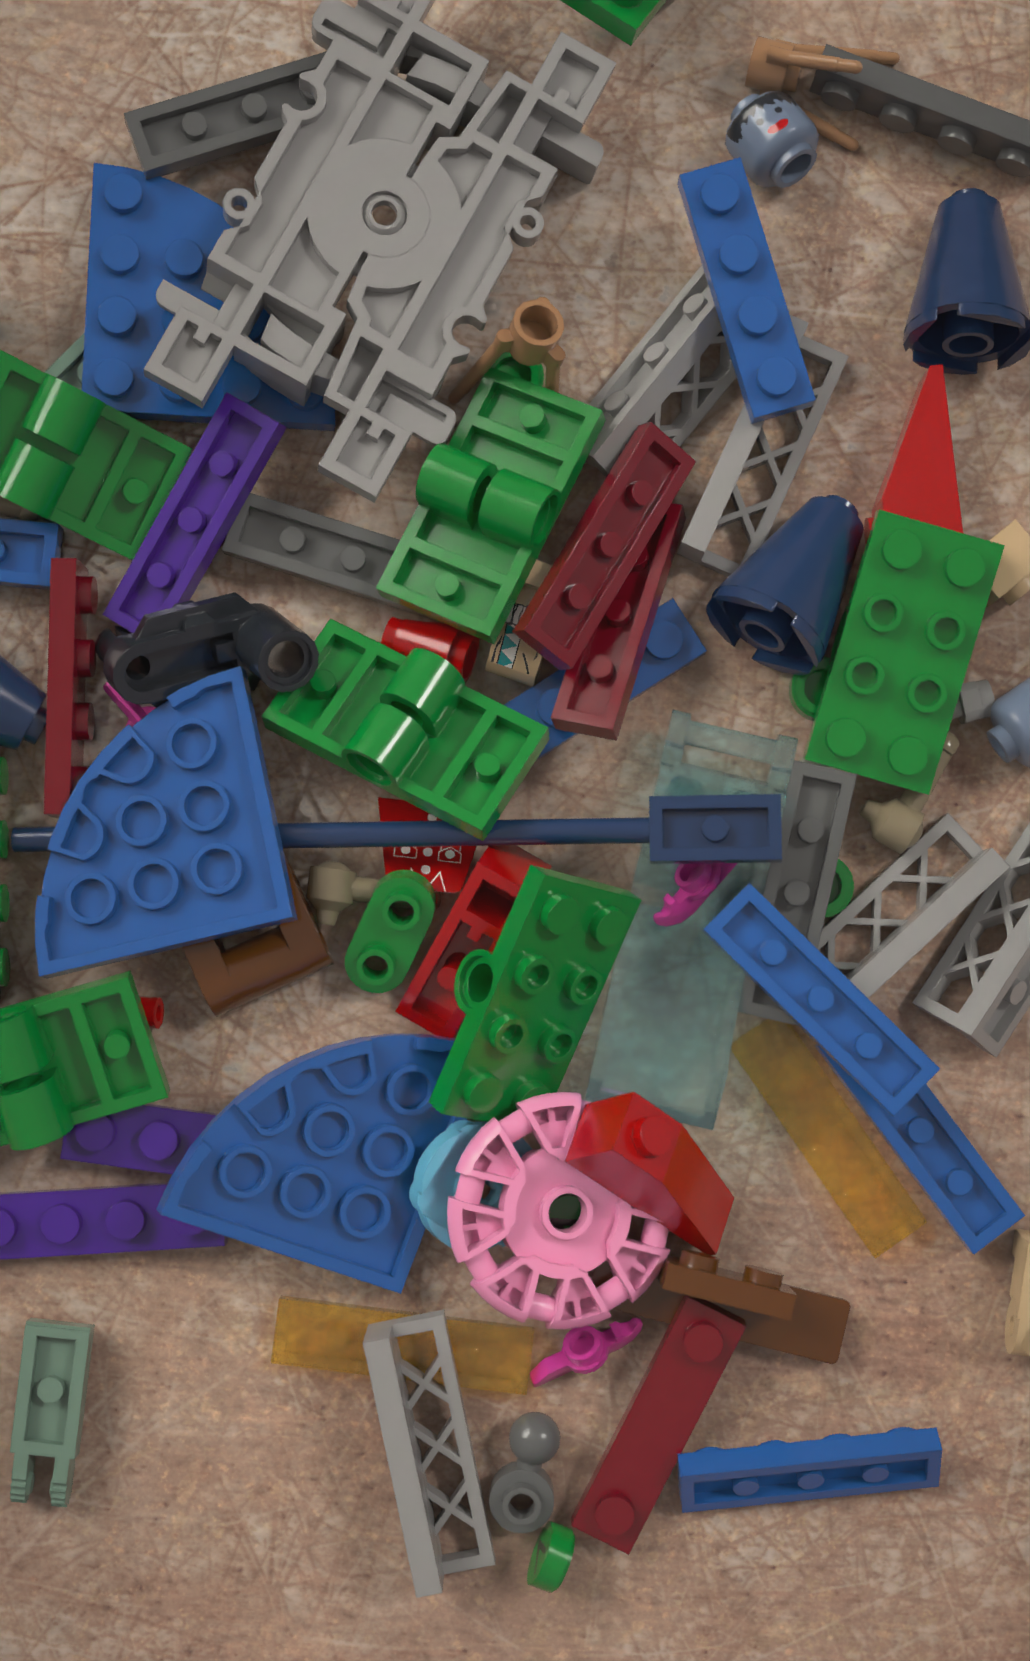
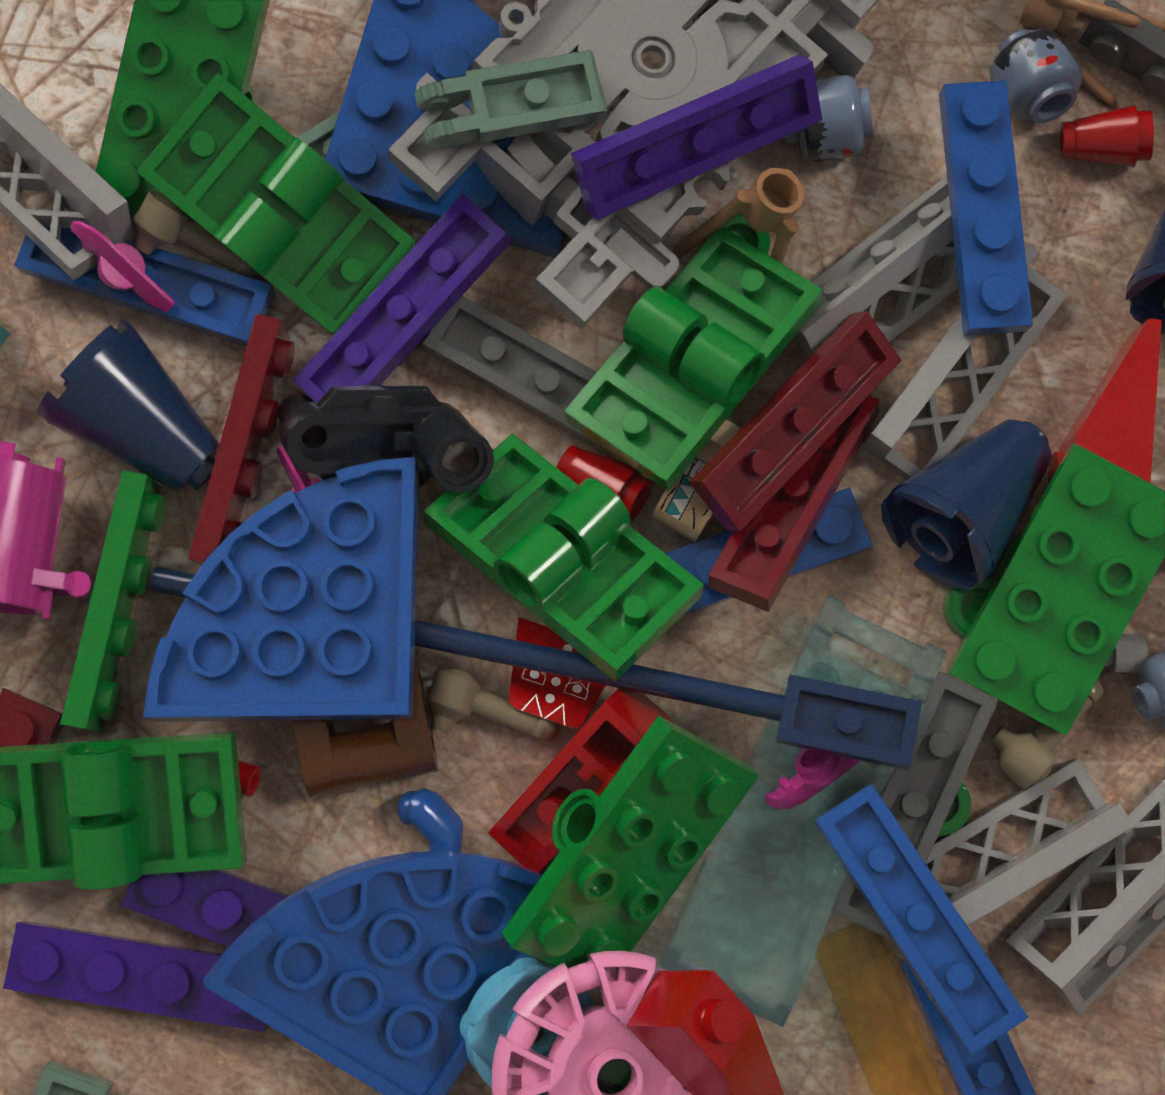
camera: 10 degrees right, 5 degrees down
green plate [344,870,436,993] -> none
none -> blue arm [397,788,463,852]
none -> sand green hinge [414,50,608,150]
none -> dark purple plate [571,54,823,220]
none -> sand blue head [786,75,874,162]
none -> red cone [1060,105,1154,168]

